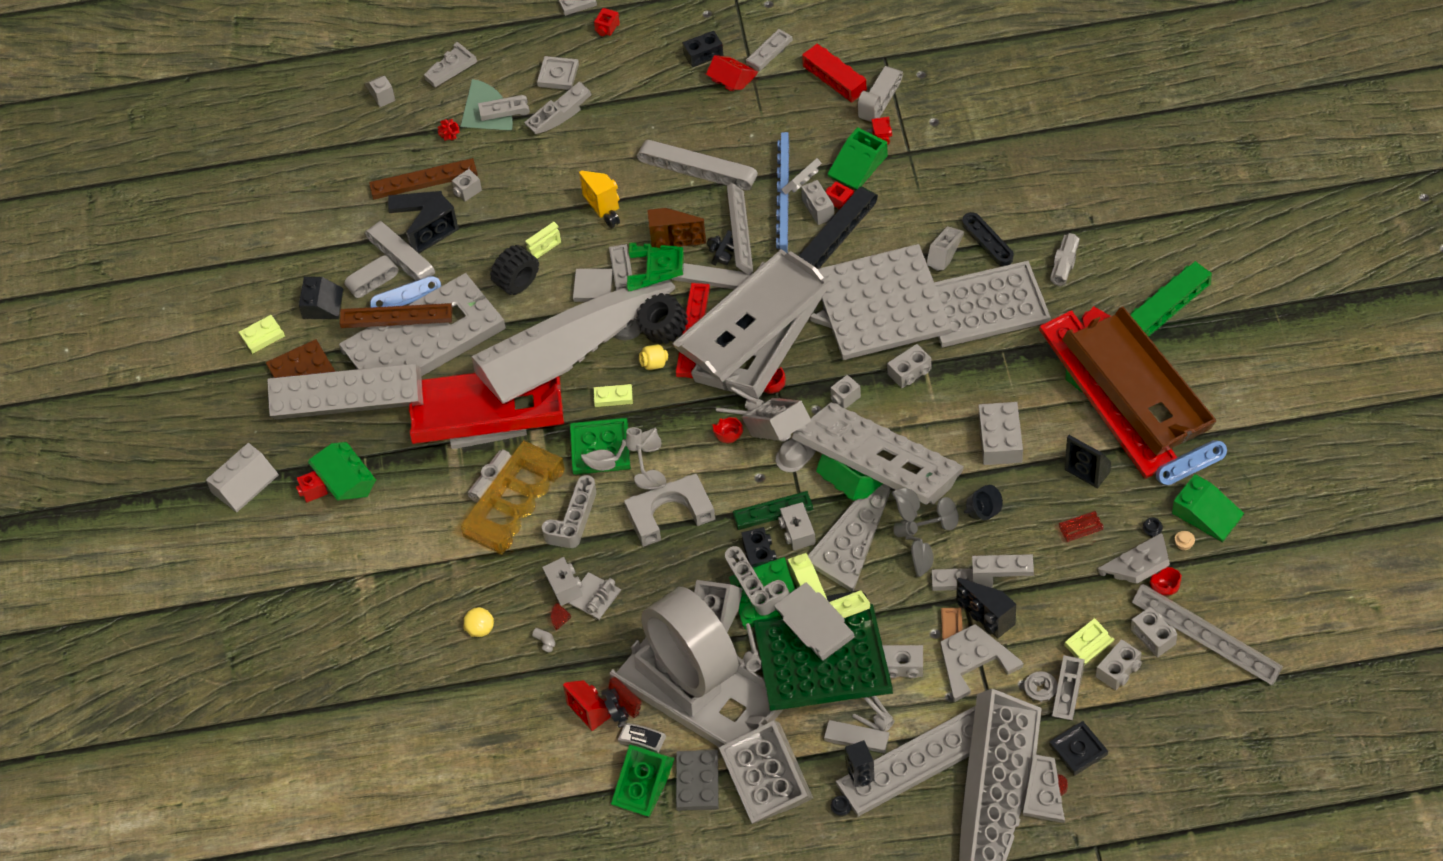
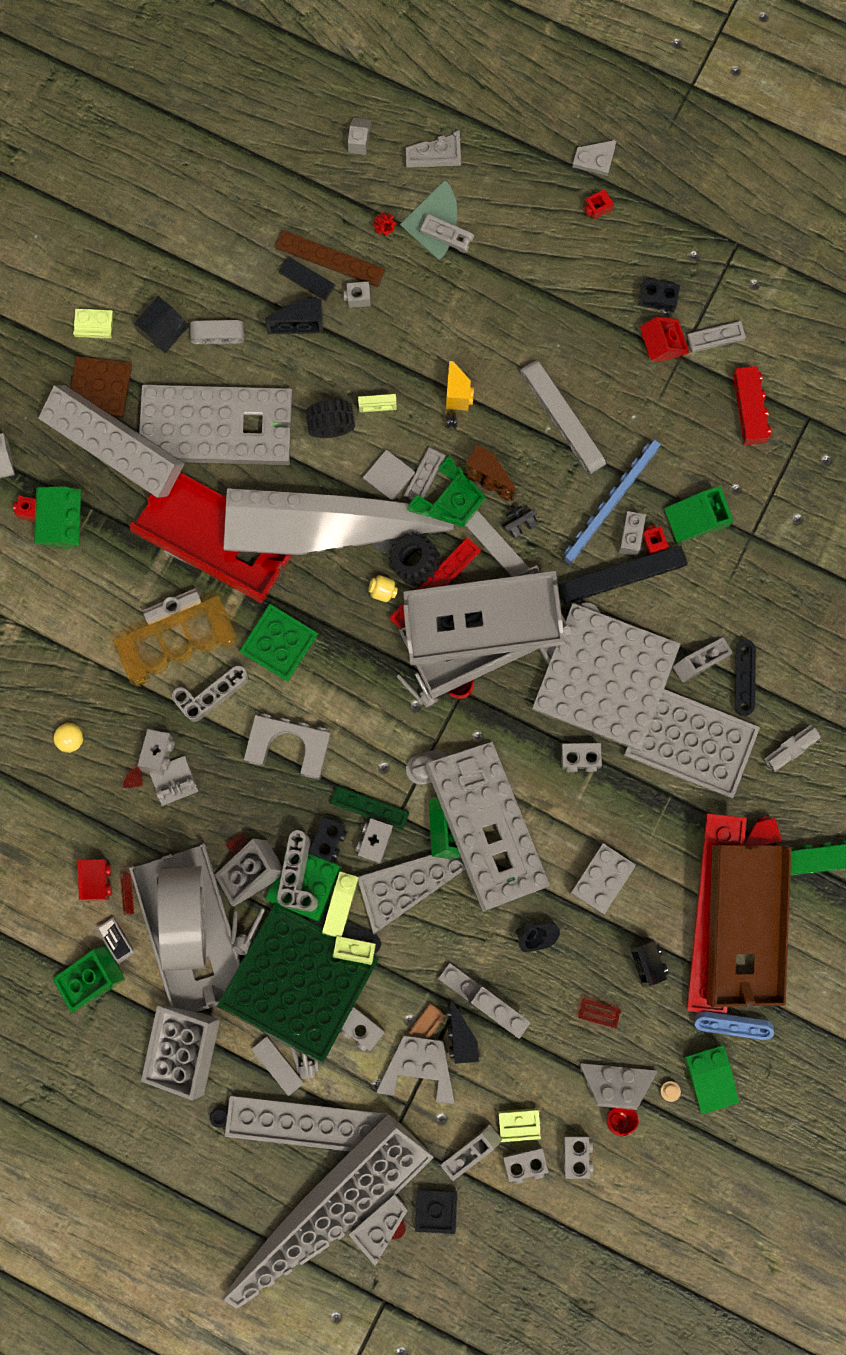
camera: 30 degrees right, 25 degrees up
reddish brown plate [340,303,453,328] -> none
light grey beam [365,221,435,281] -> none
plate [370,276,441,307] -> none
light grey slope [524,81,592,134] -> none
light grey arm [532,628,555,652] -> none
light grey plate [537,56,579,90] -> none
light grey plant [581,427,666,489] -> none
yellowish green plate [594,384,633,407] -> none
black plate [601,687,629,728] -> none
dark grey plate [676,750,719,811] -> none
red hair [712,417,743,444] -> none
light grey tile [727,183,753,275] -> none
light grey brick [742,398,812,441] -> none
light grey piece [774,582,855,661] -> none
light grey plate [781,158,822,194] -> none
light grey brick [831,375,861,409] -> none
black brick [845,740,875,787] -> none
light grey beam [858,66,903,122] -> none
red brick [872,116,892,145] -> none
dark grey plant [892,488,959,577] -> none
light grey gear [1024,672,1057,702] -> none
light grey plate [1132,584,1283,685] -> none
black plate [1143,517,1163,537] -> none

